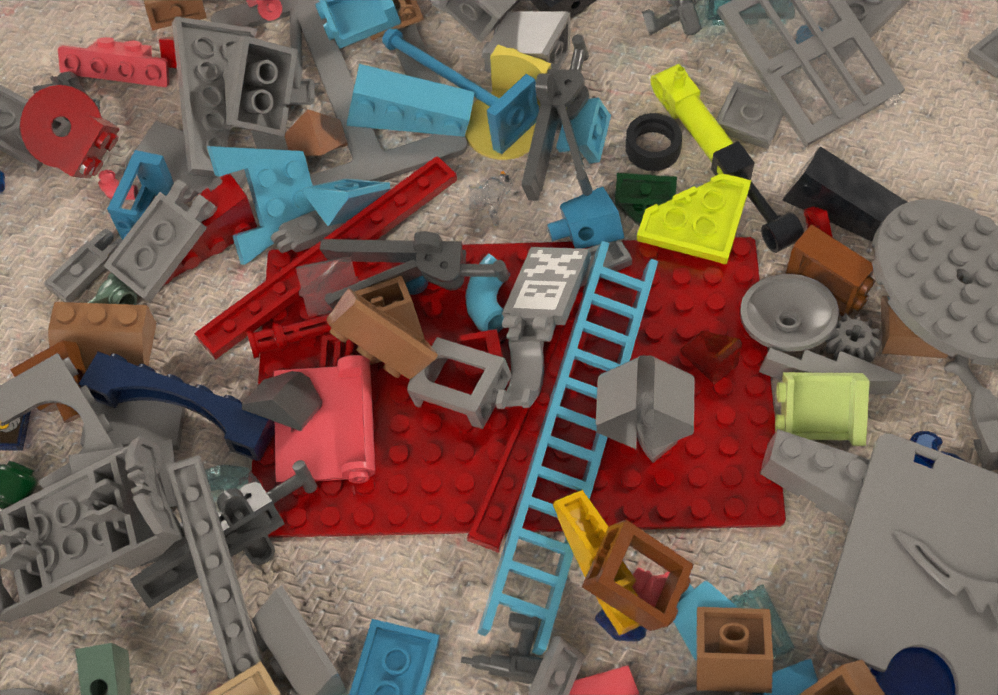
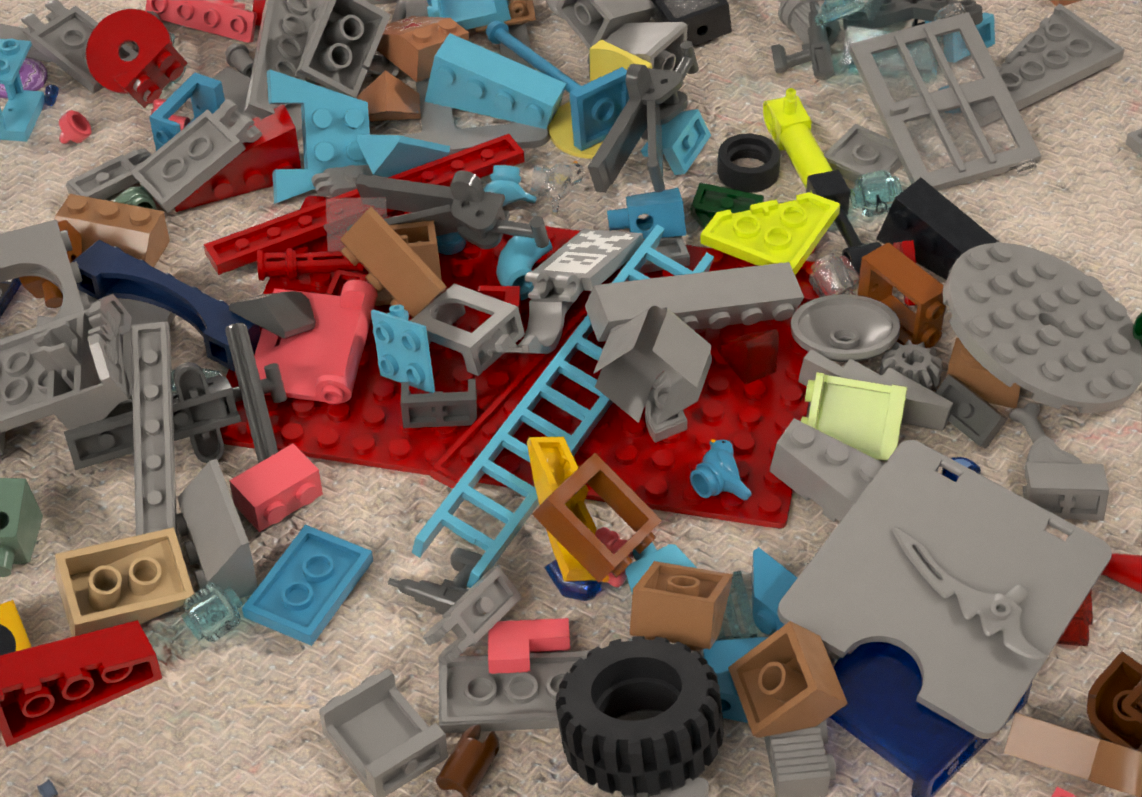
camera: 10 degrees right, 15 degrees down
none -> coral tile [59,110,91,144]
none -> light grey pin [225,43,254,78]
none -> dark grey axle [225,323,278,463]
none -> coral brick [229,444,323,532]
none -> medium azure hinge [371,305,435,393]
none -> nougat slope [376,16,469,82]
none -> dark grey hinge [401,379,477,428]
none -> medium azure animal [484,165,537,207]
none -> light grey brick [585,262,804,342]
none -> dark azure animal [690,439,752,500]
none -> dark azure slope [751,547,797,635]
none -> clear head [809,253,860,298]
none -> clear light blue head [850,170,902,217]
none -> dark grey plate [935,374,1008,448]

